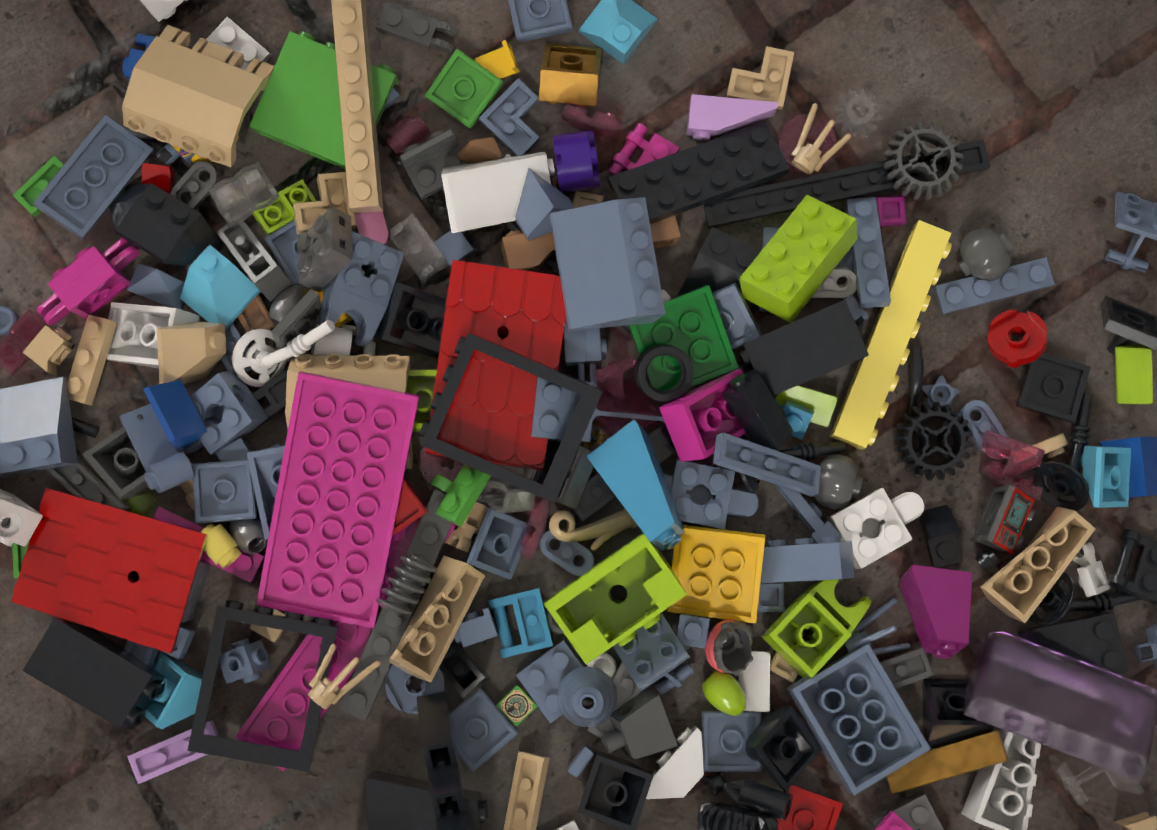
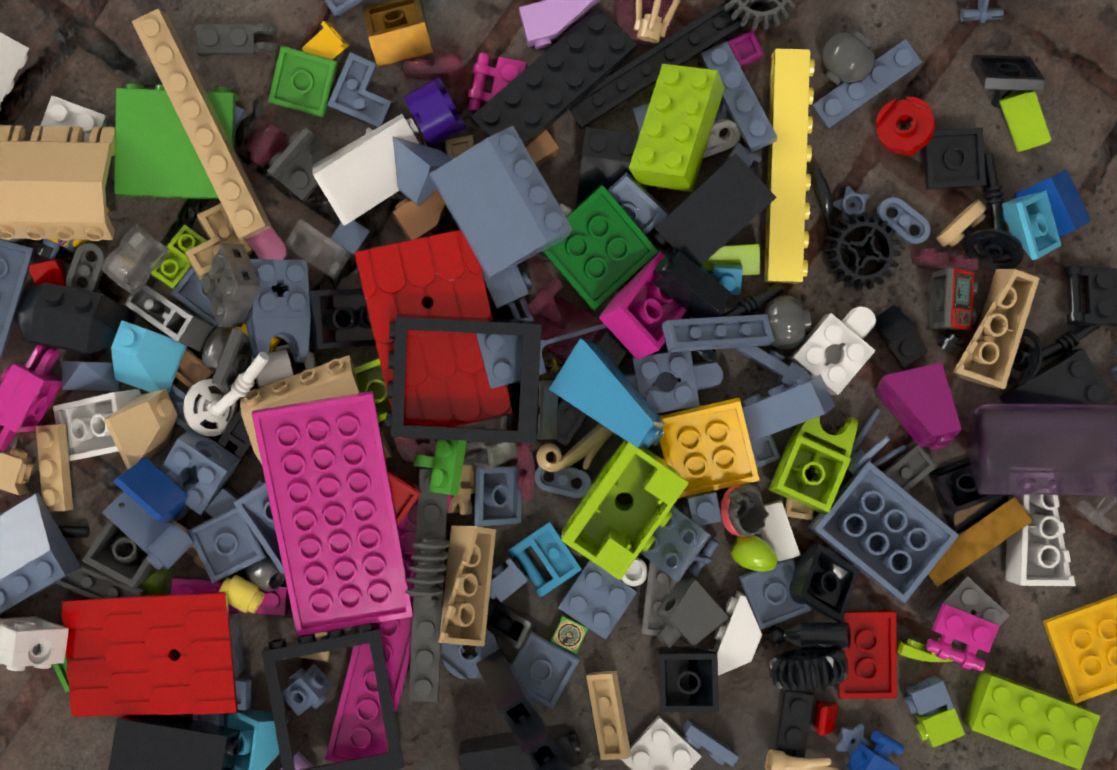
camera: 20 degrees left, 5 degrees up
tan plant [308,644,380,709] -> none
medium nougat slope [457,137,501,163] -> none
sand blue cone [558,667,617,727] -> none
sand blue tile [568,744,594,777] -> none
black tyre [634,344,694,402] -> none
clear pink slope [982,430,1045,481] -> none
white plate [1073,542,1110,597] -> none

